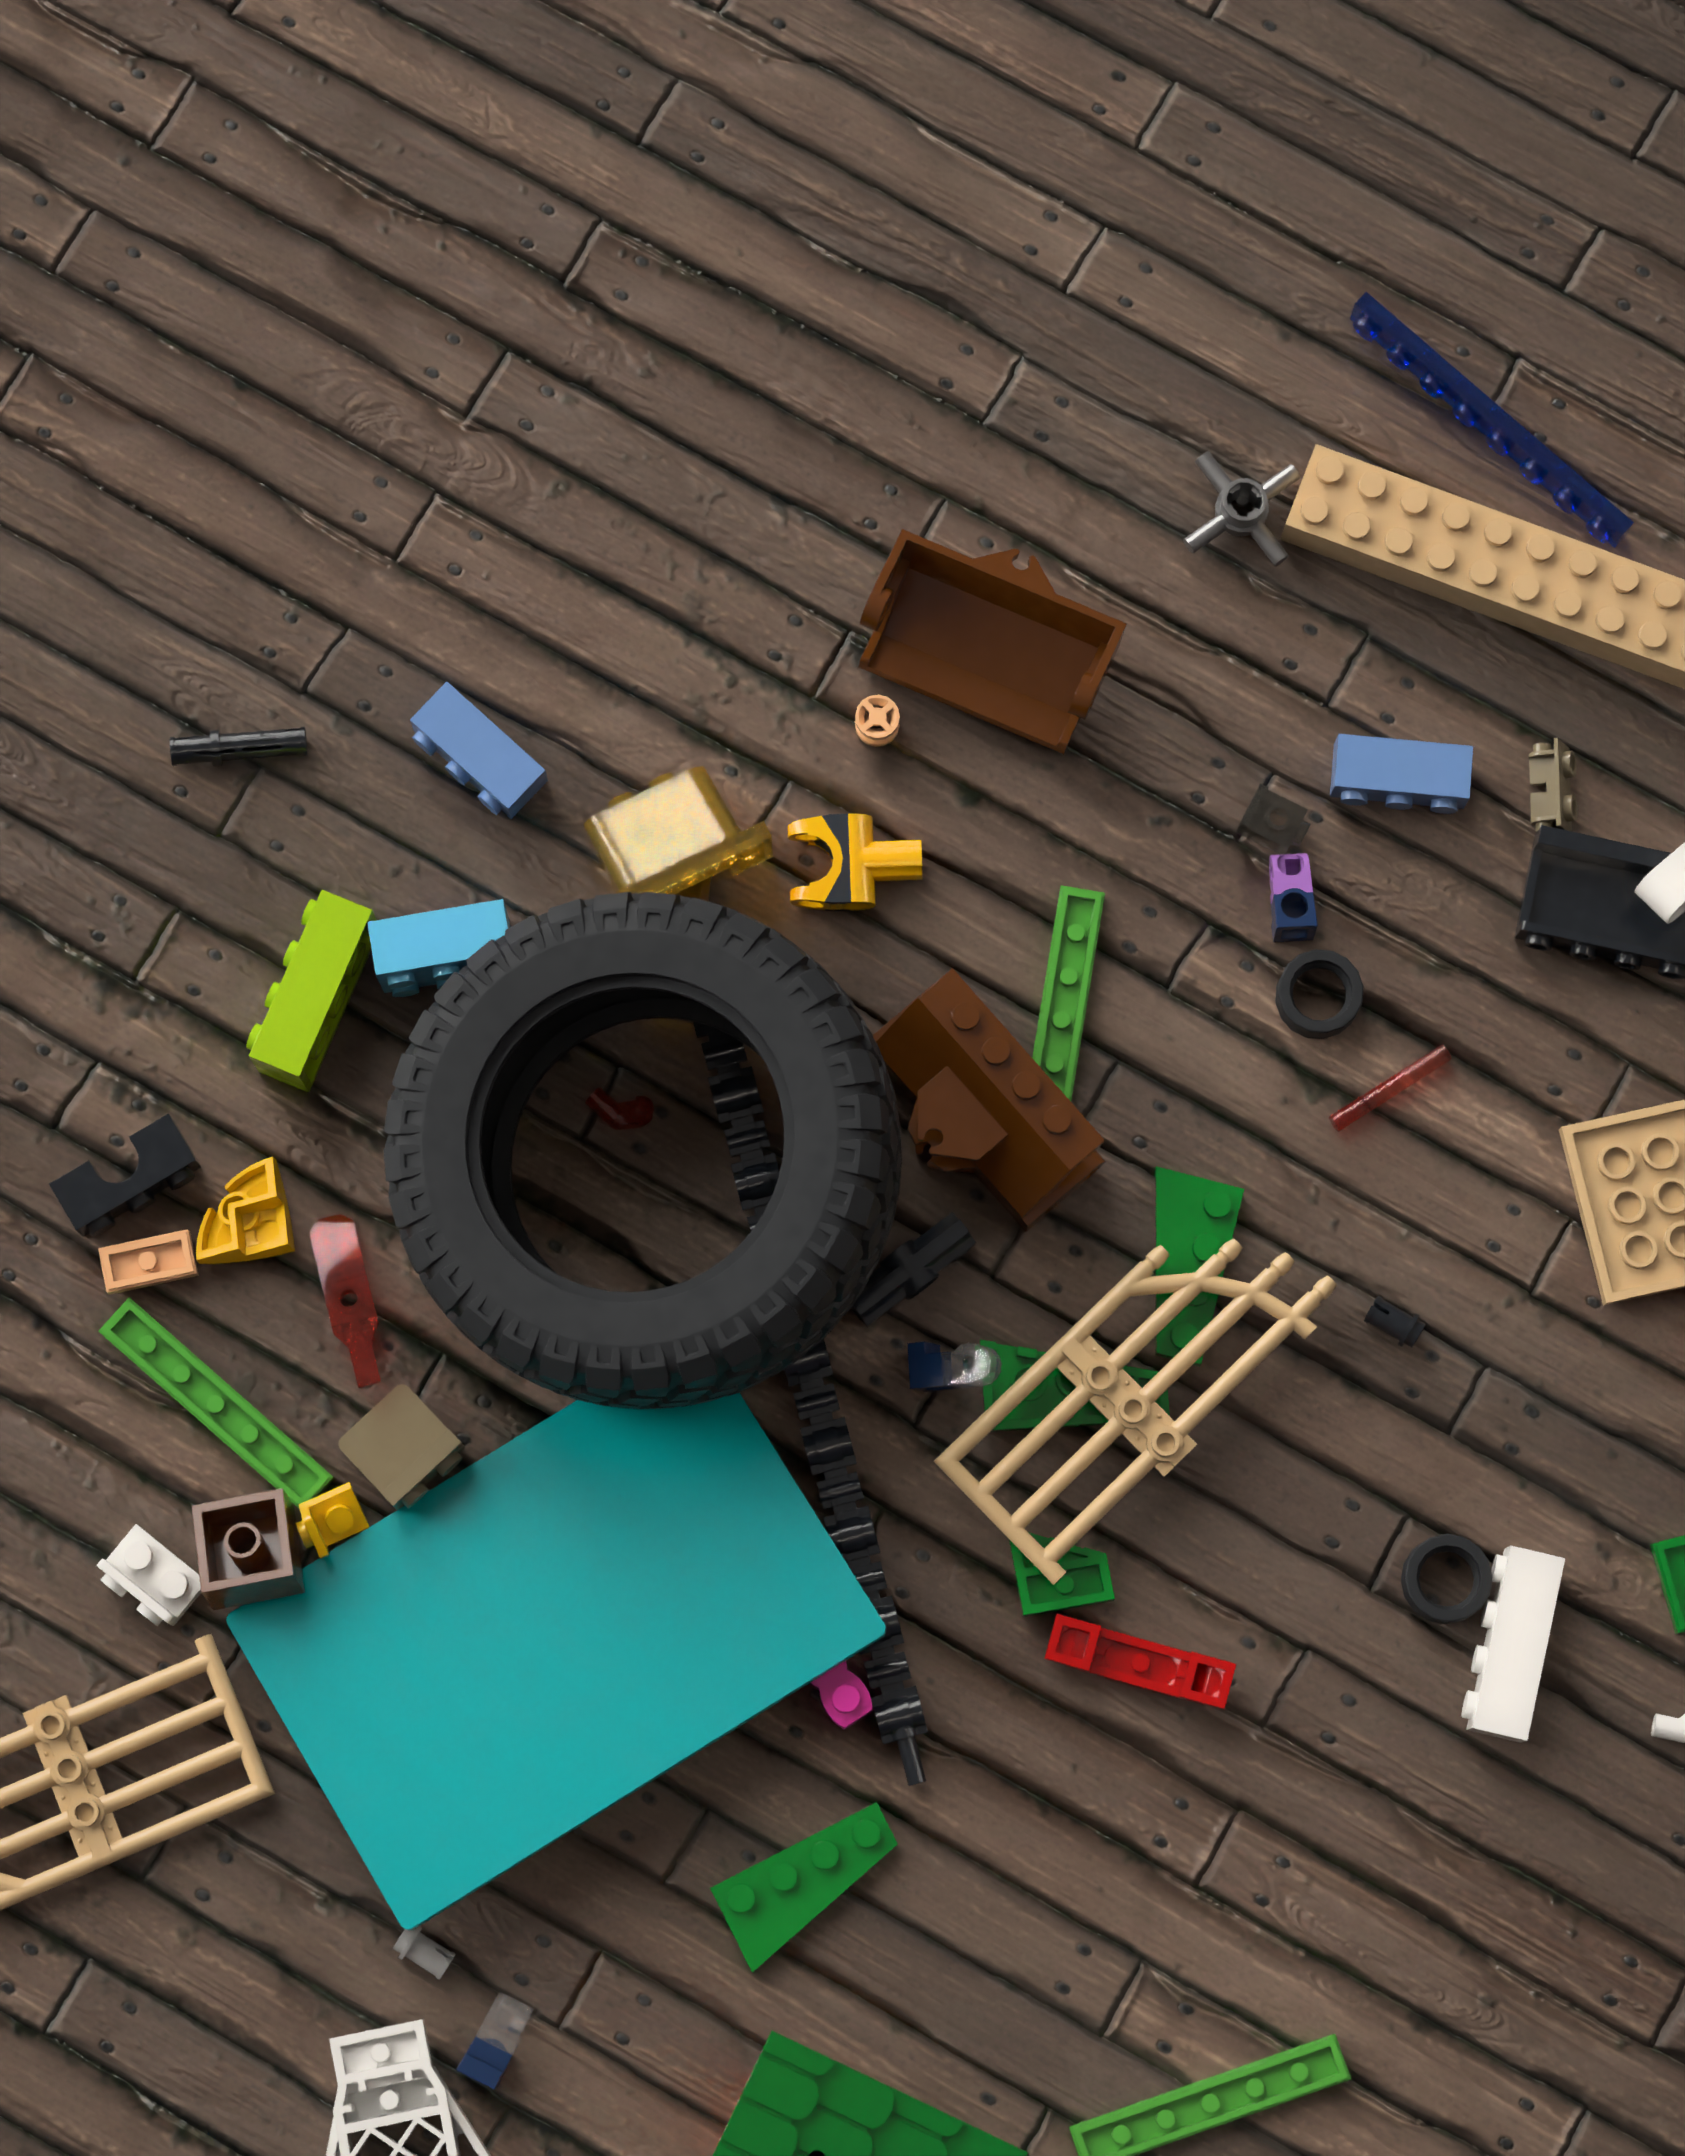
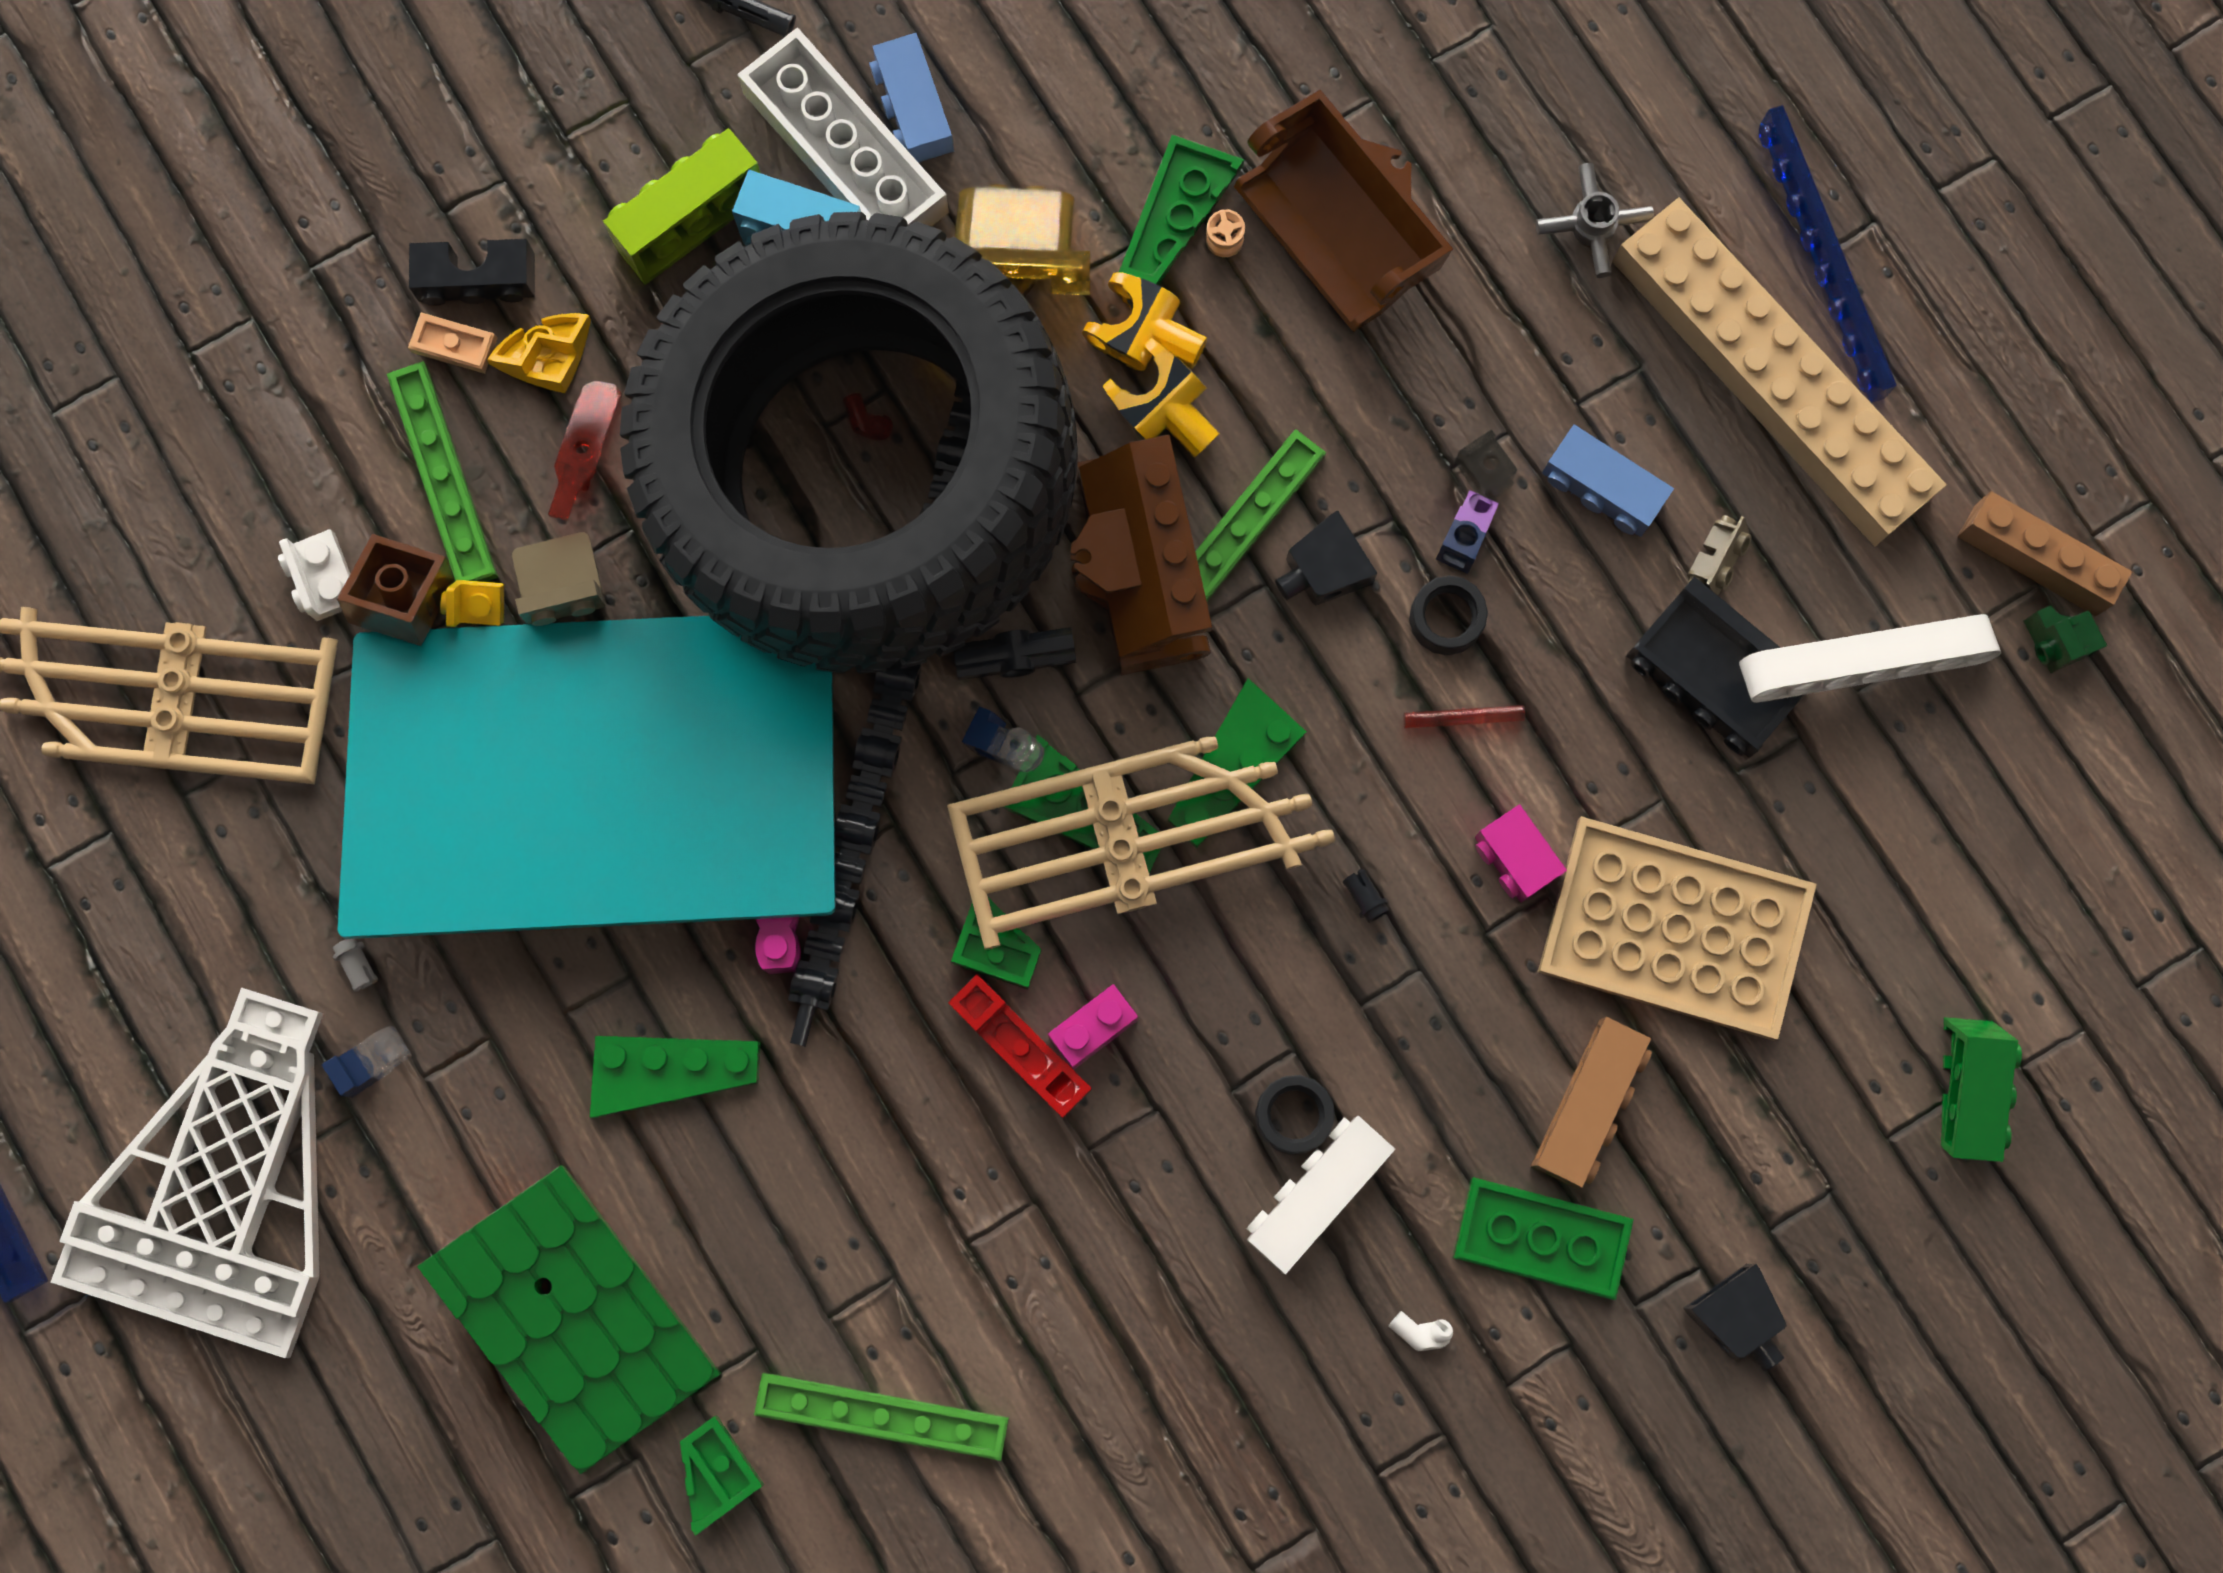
camera: 30 degrees right, 0 degrees up
none -> white brick [737,27,949,227]
none -> dark pink brick [1048,984,1138,1070]
none -> yellow connector [1103,338,1220,458]
none -> green wing [1119,135,1244,285]
none -> black torso [1275,510,1377,605]
none -> dark pink brick [1475,804,1567,903]

